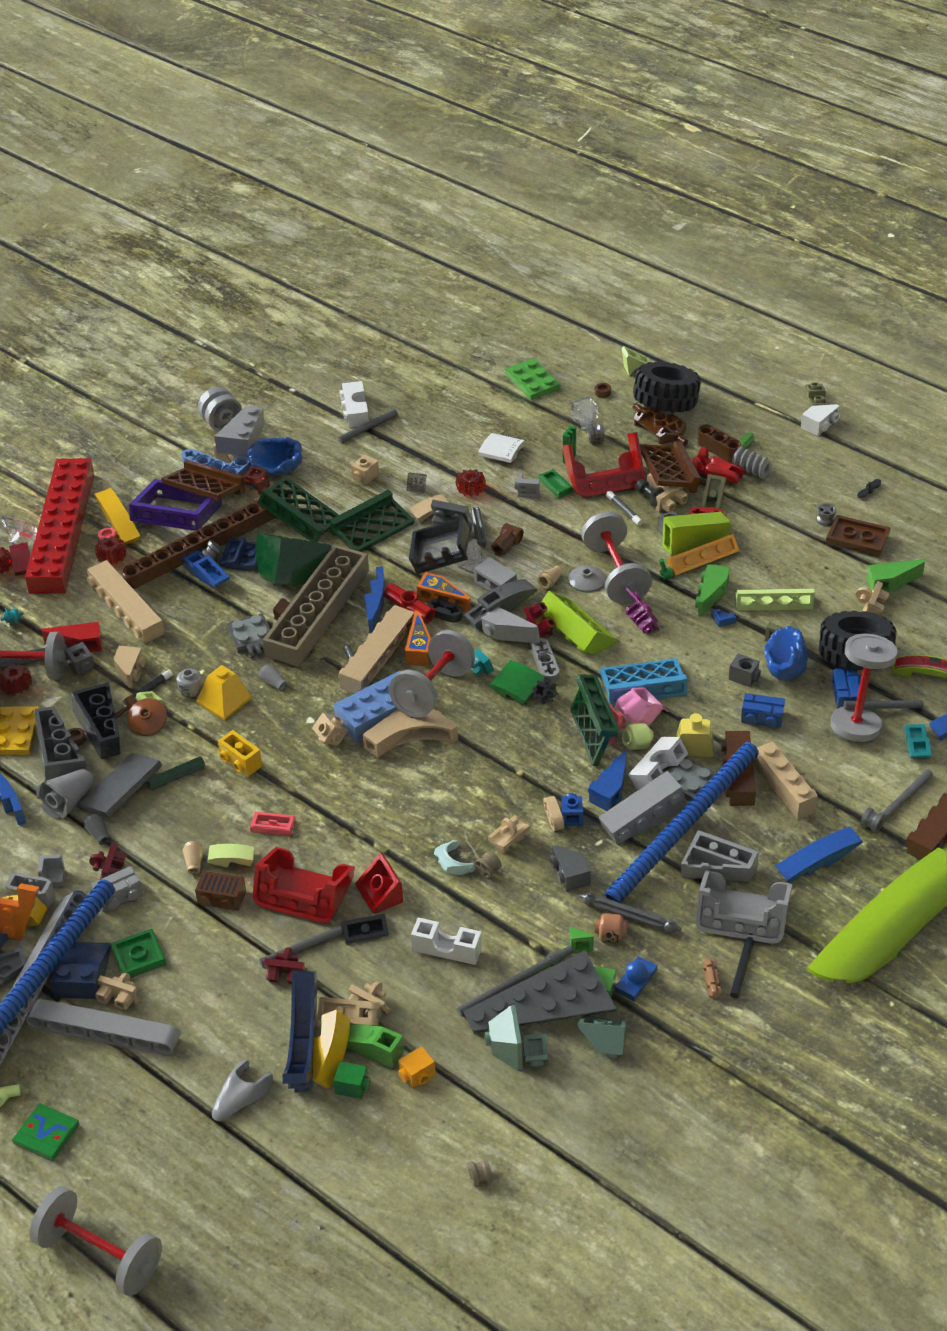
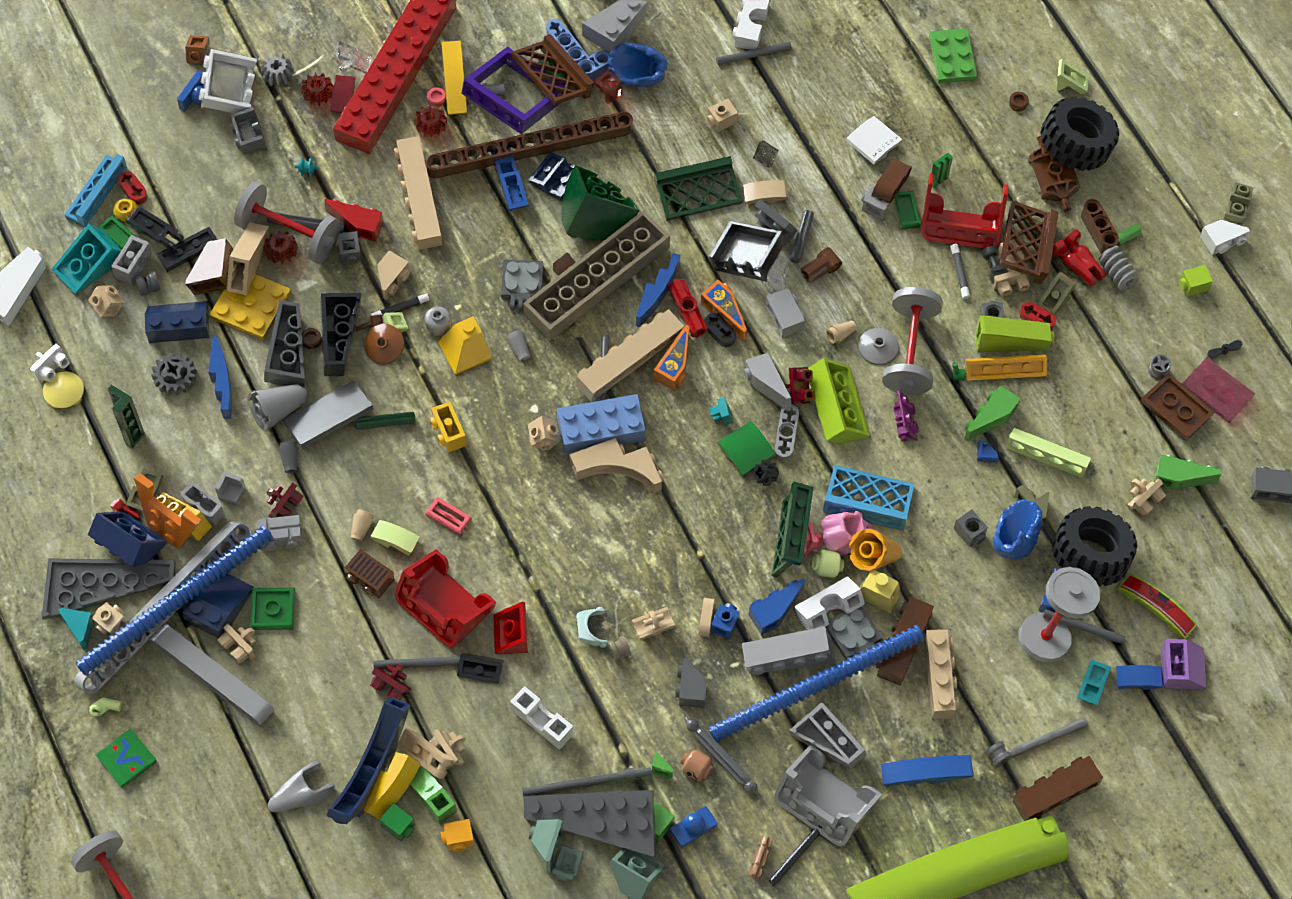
camera: 20 degrees right, 20 degrees up
flat silver wheel [201,540,224,562] -> none
dark green fence [258,476,339,542] -> none
light grey piece [389,630,475,718] -> none
clear red gear [455,469,486,497] -> none
dark grey slope [464,579,538,629] -> none
clear slope [570,396,598,431] -> none
flat silver wheel [587,423,604,442] -> none
blue brick [741,693,785,727] -> none
none -> light orange cone [849,529,902,571]
none -> reddish brown beam [872,159,912,204]
none -> lime brick [1179,265,1213,297]
none -> clear pink tile [1182,357,1255,423]

